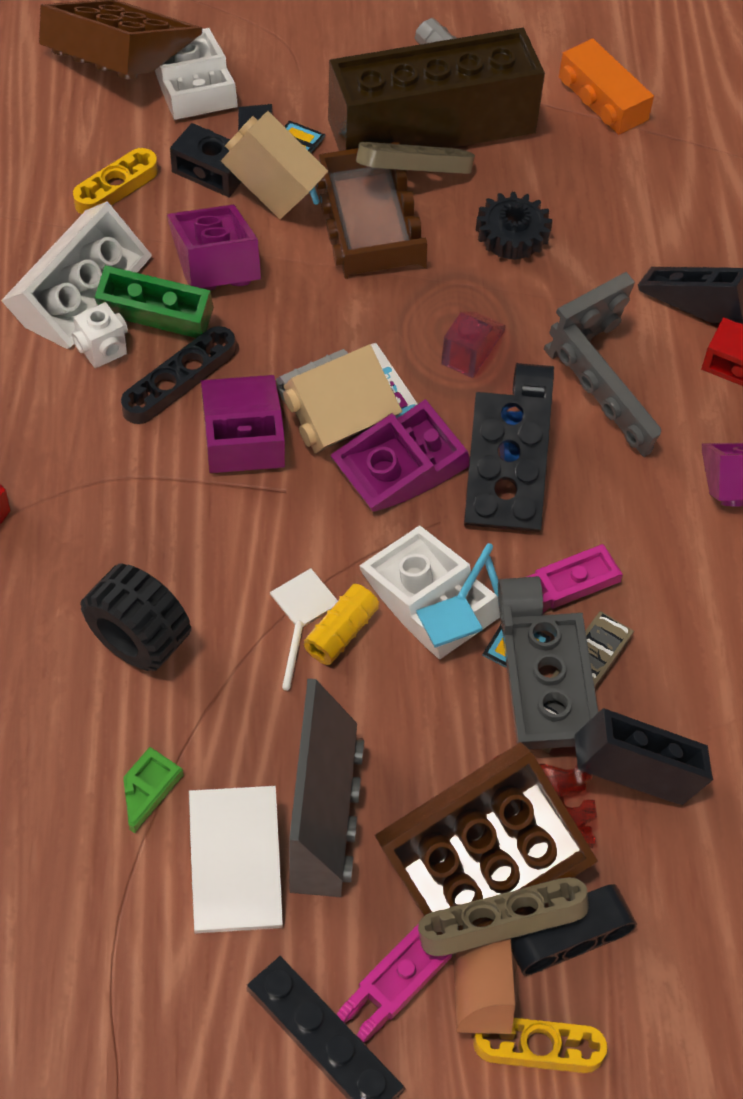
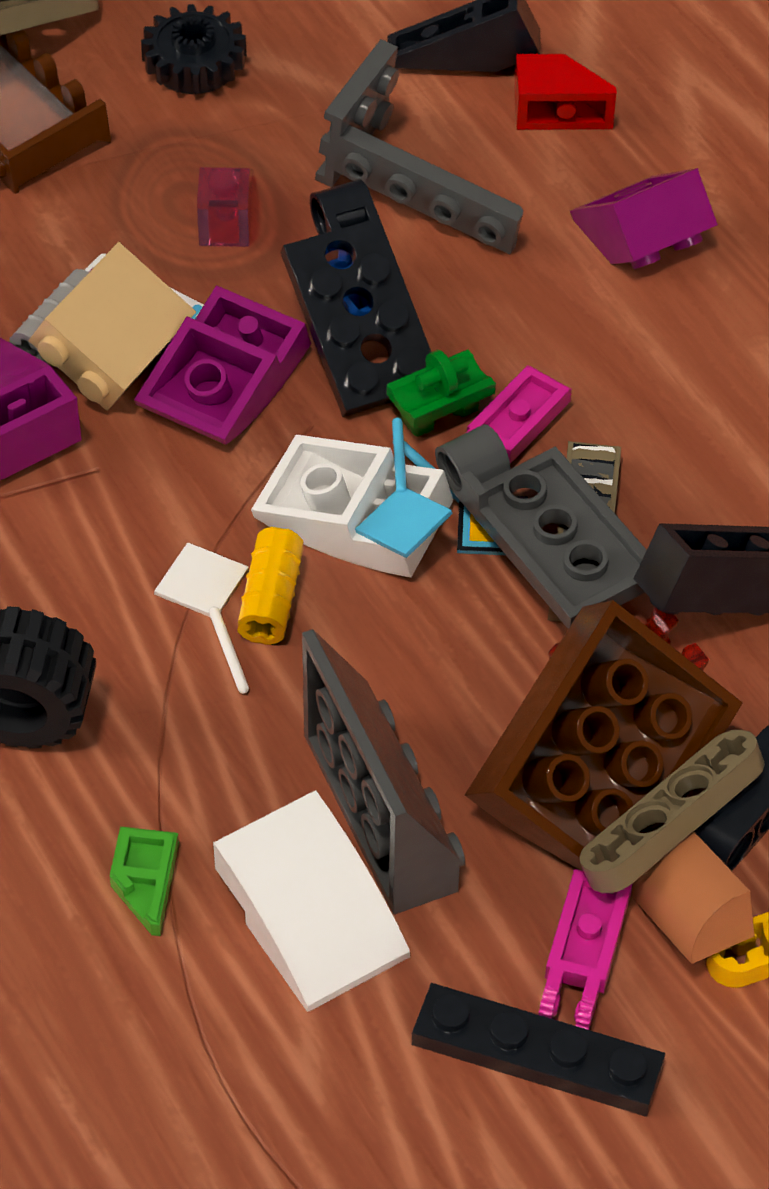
camera: 25 degrees left, 5 degrees down
none -> green hips [387,349,496,437]

